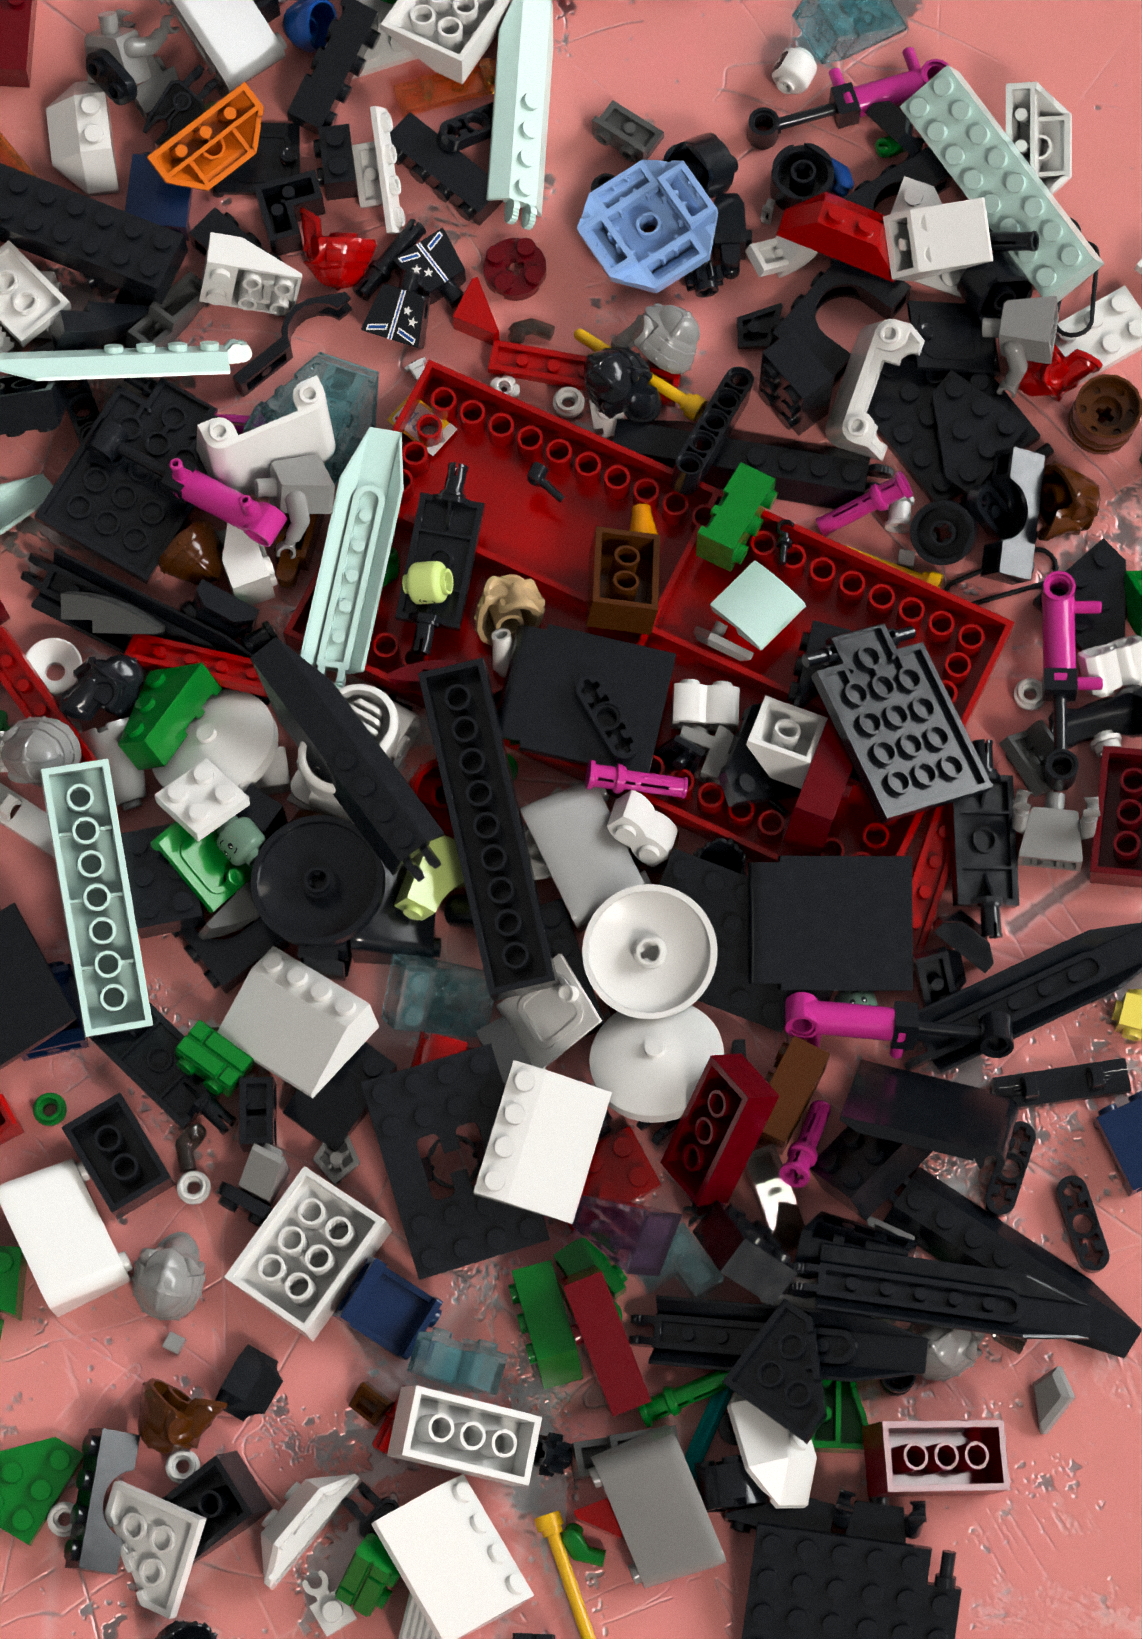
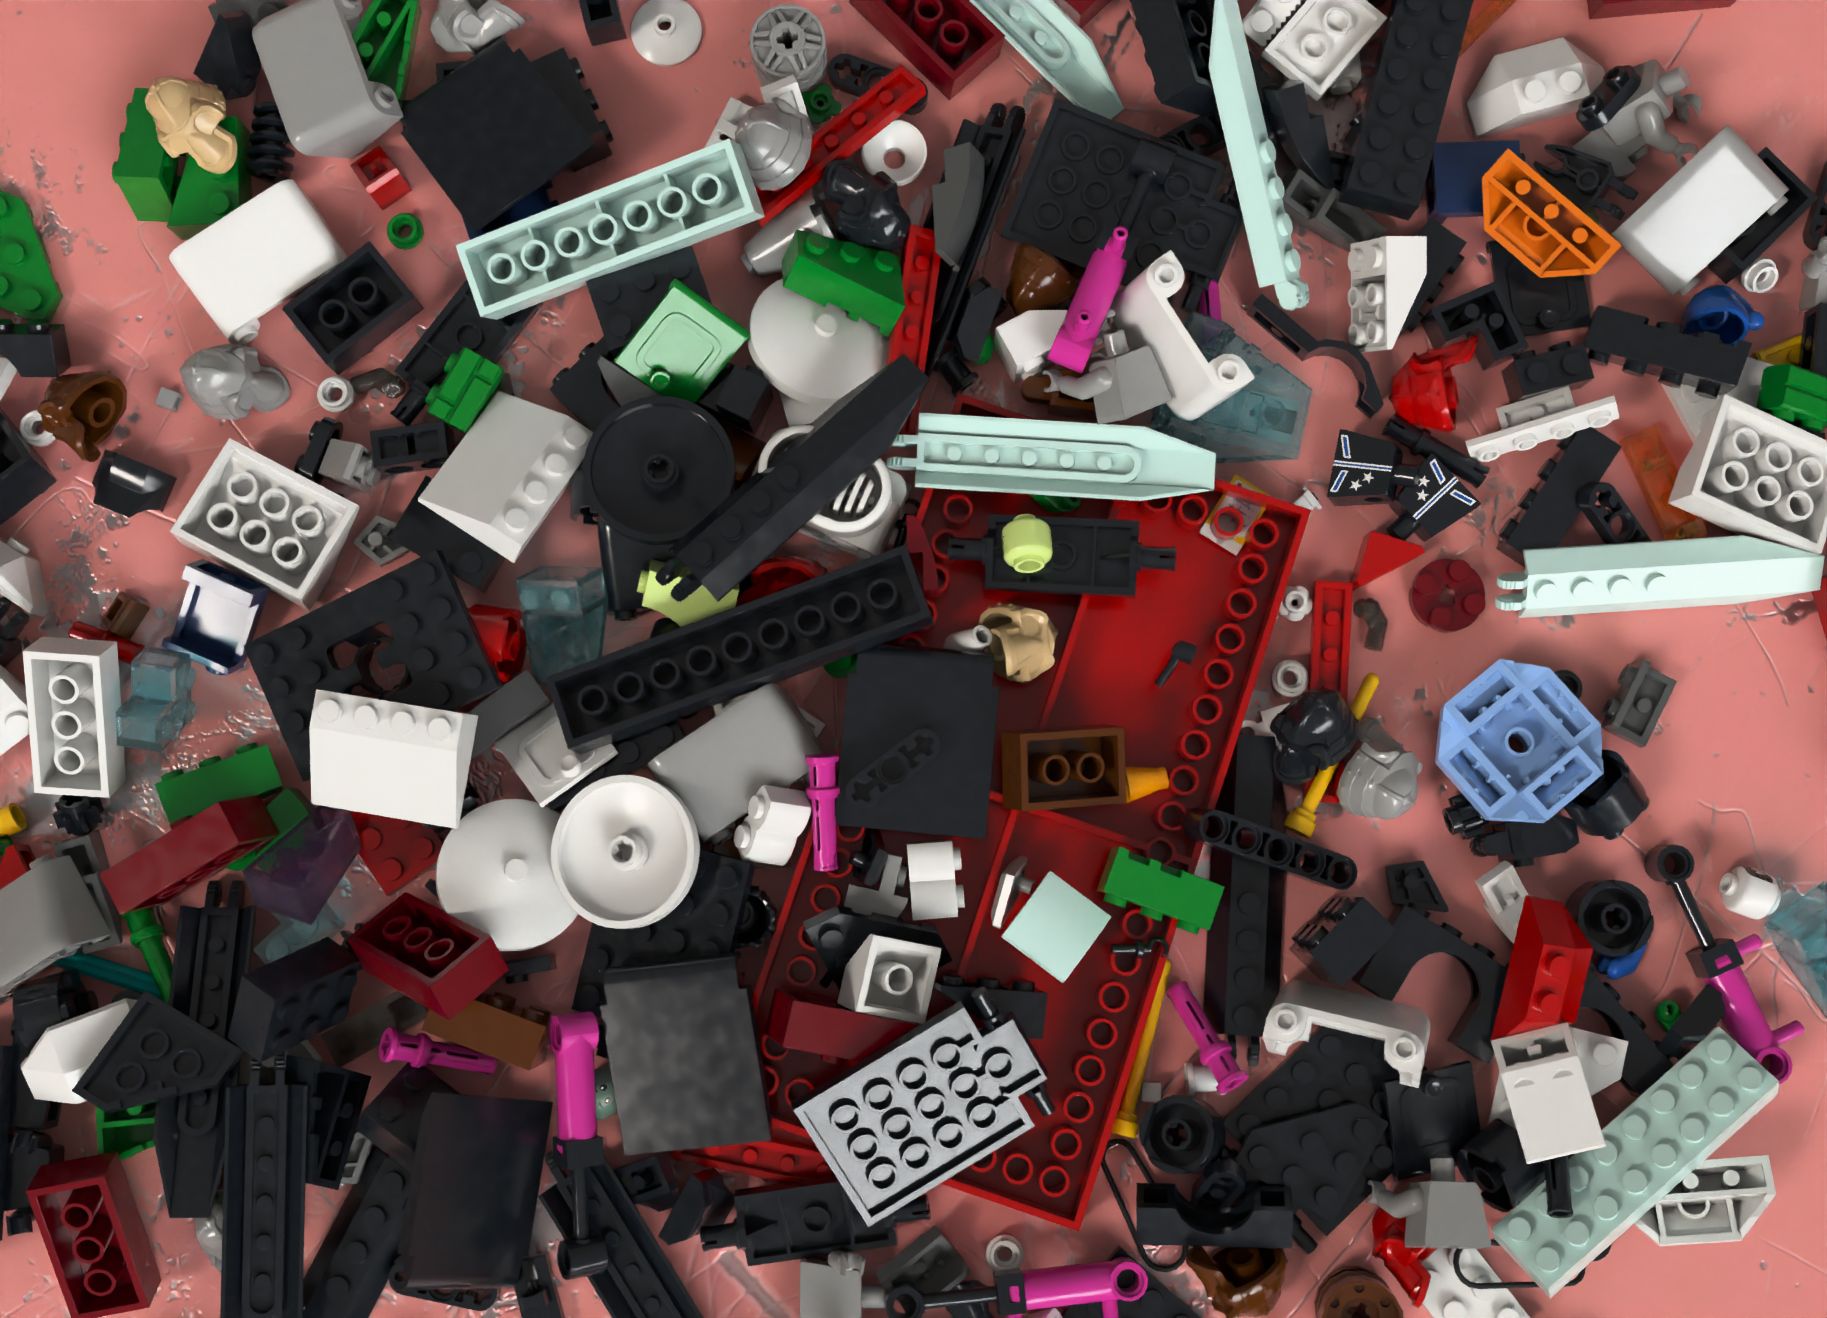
camera: 80 degrees right, 10 degrees up
white plate [155,758,250,842] -> none
sand green head [216,816,266,866] -> none
white piece [760,198,775,225] -> none

